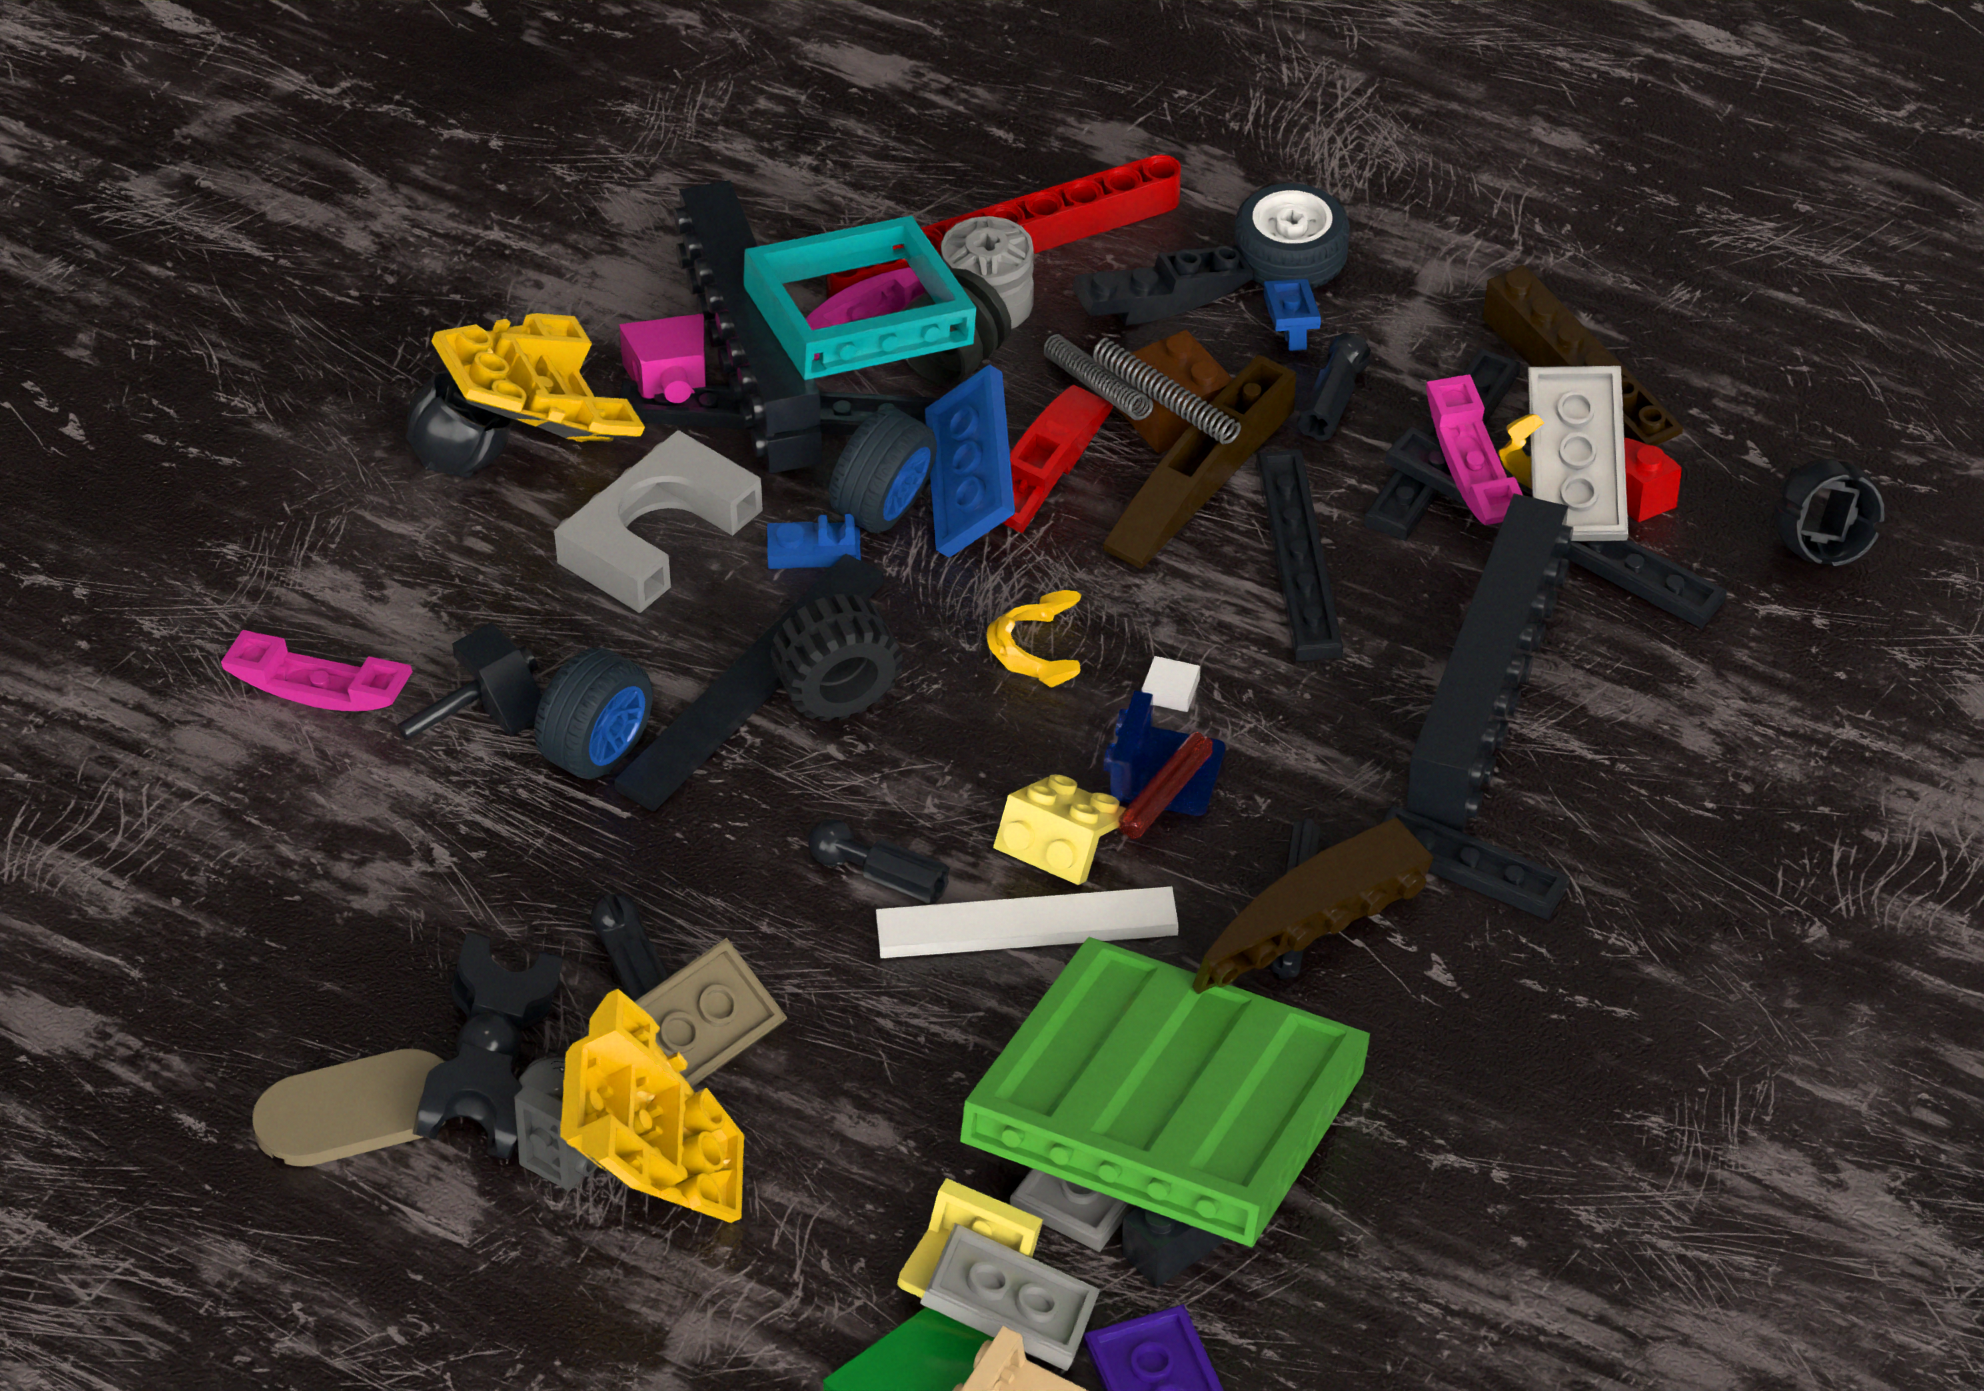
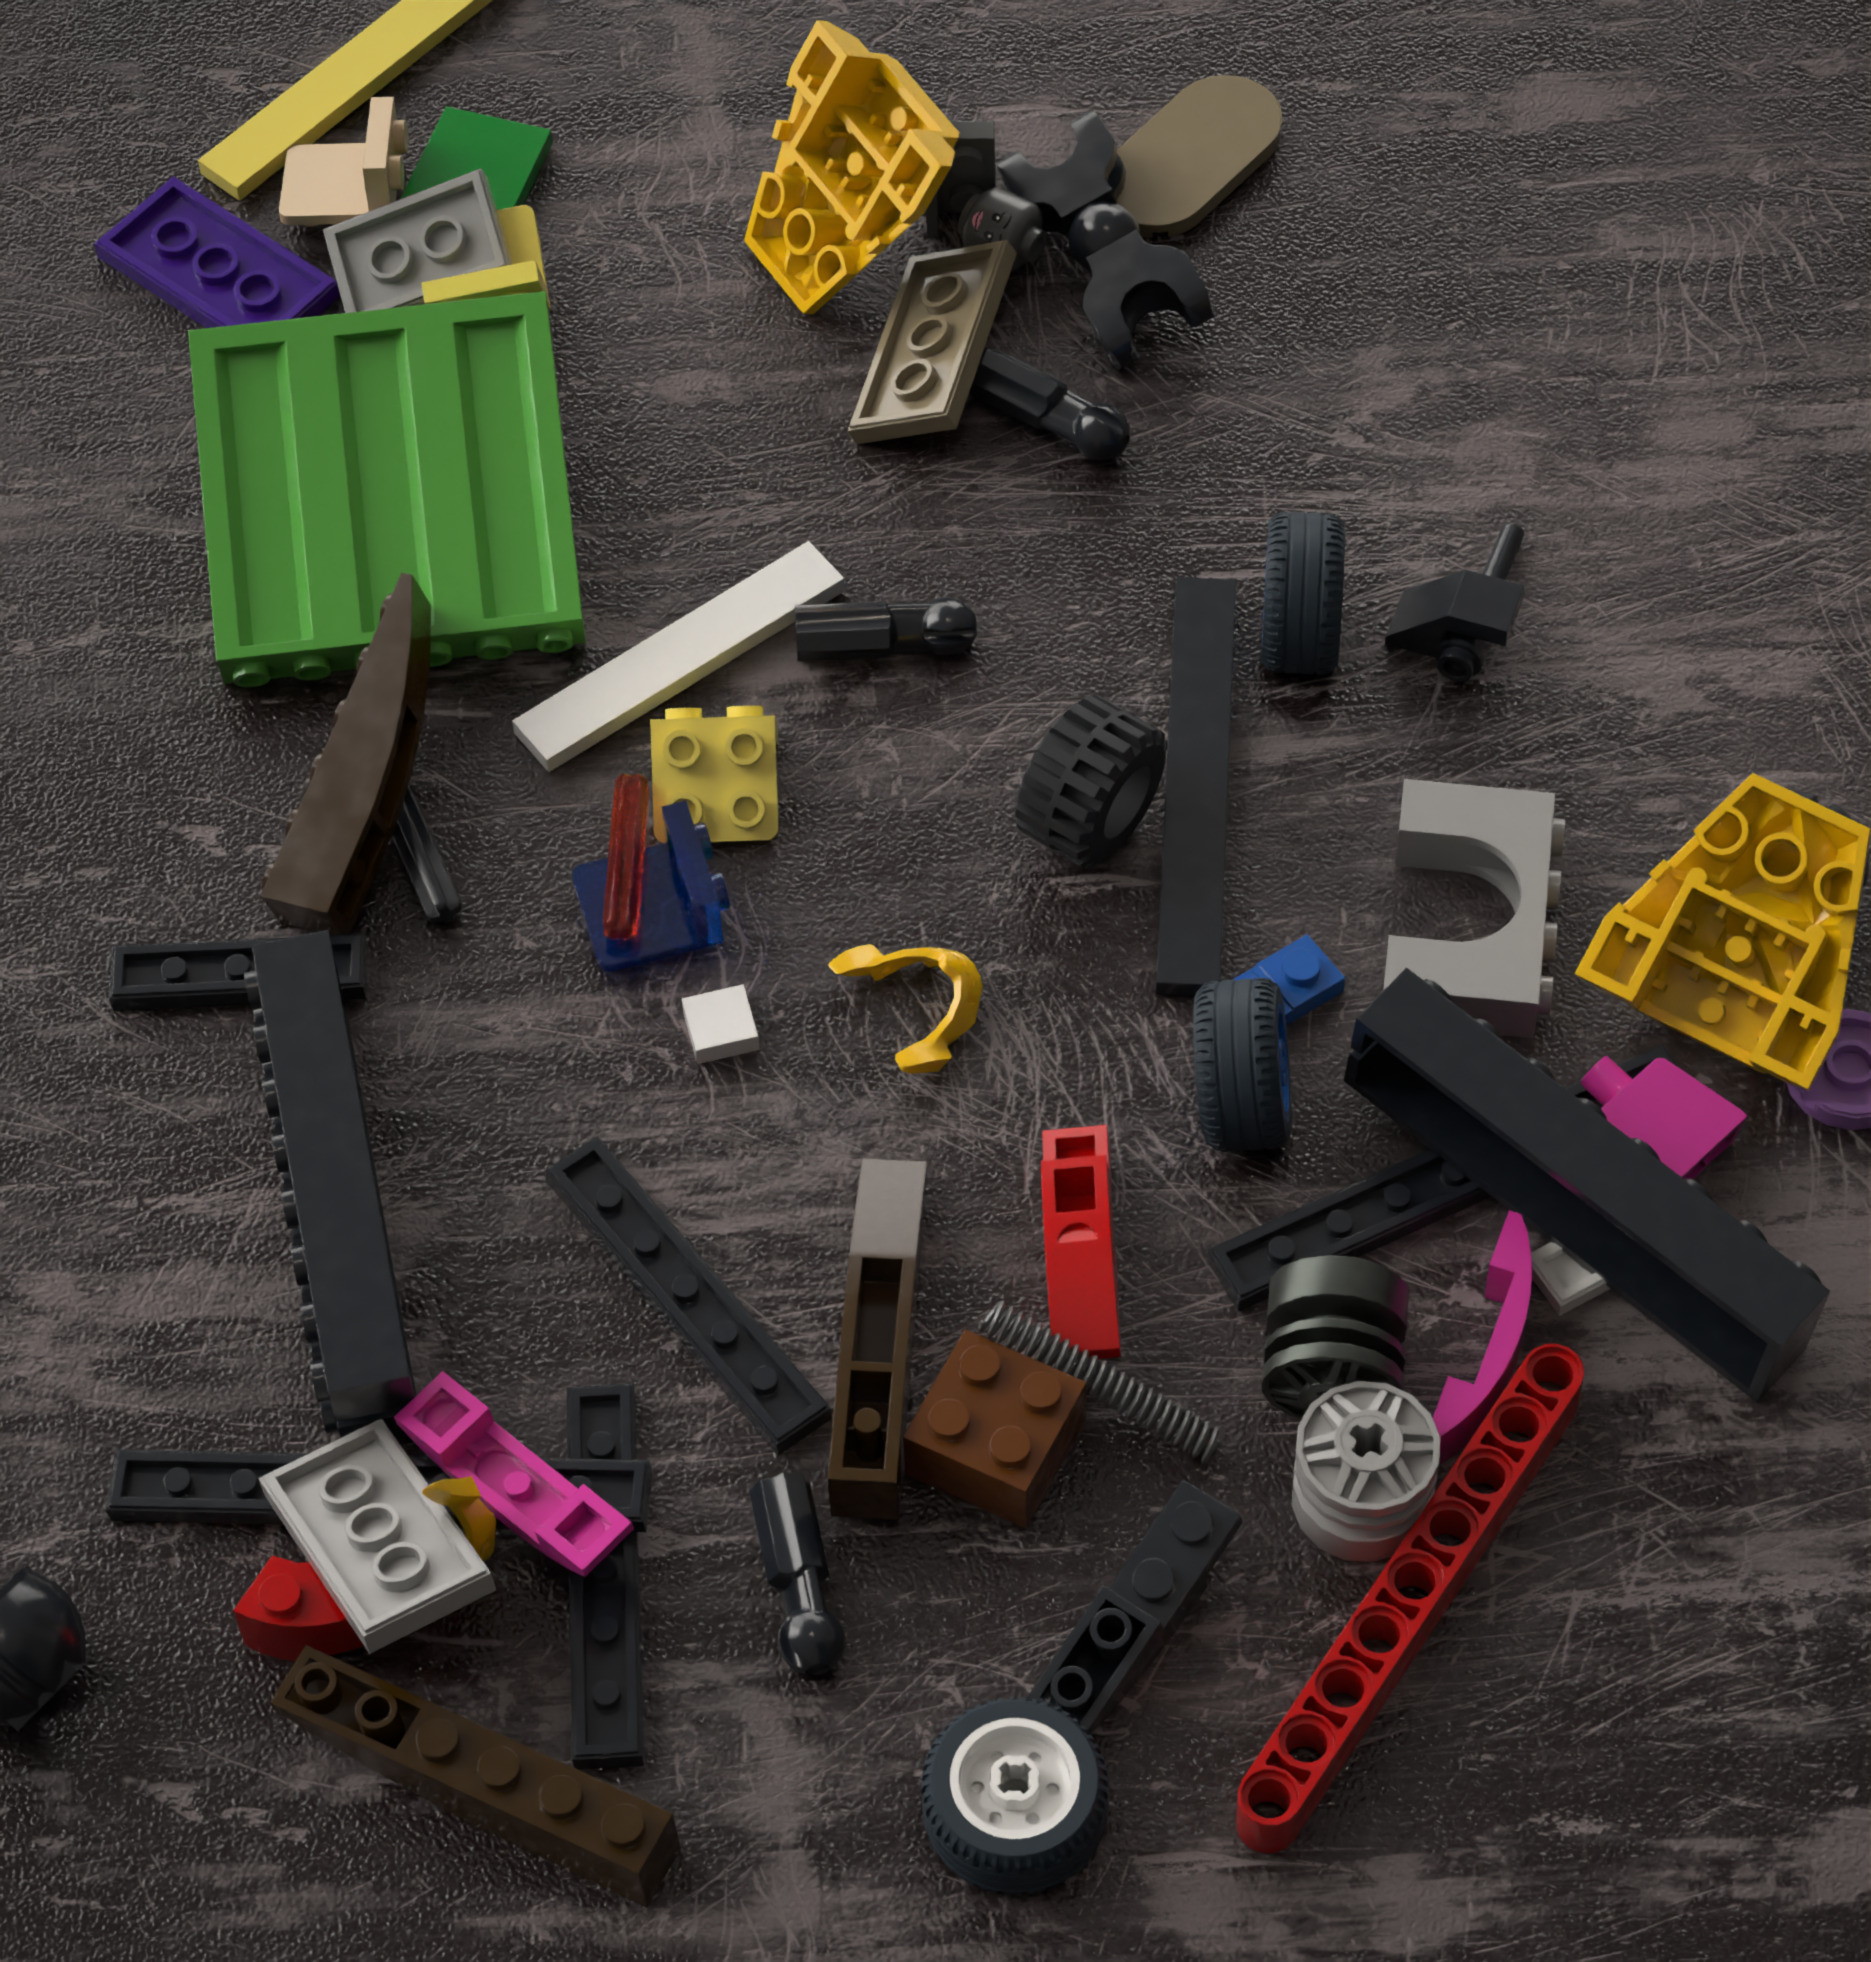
camera: 150 degrees right, 10 degrees up
dark pink slope [221,630,413,711] -> none
teal window [743,216,976,380] -> none
blue plate [925,364,1015,558] -> none
dark grey piece [1093,337,1241,444] -> none
blue plate [1264,278,1321,351] -> none

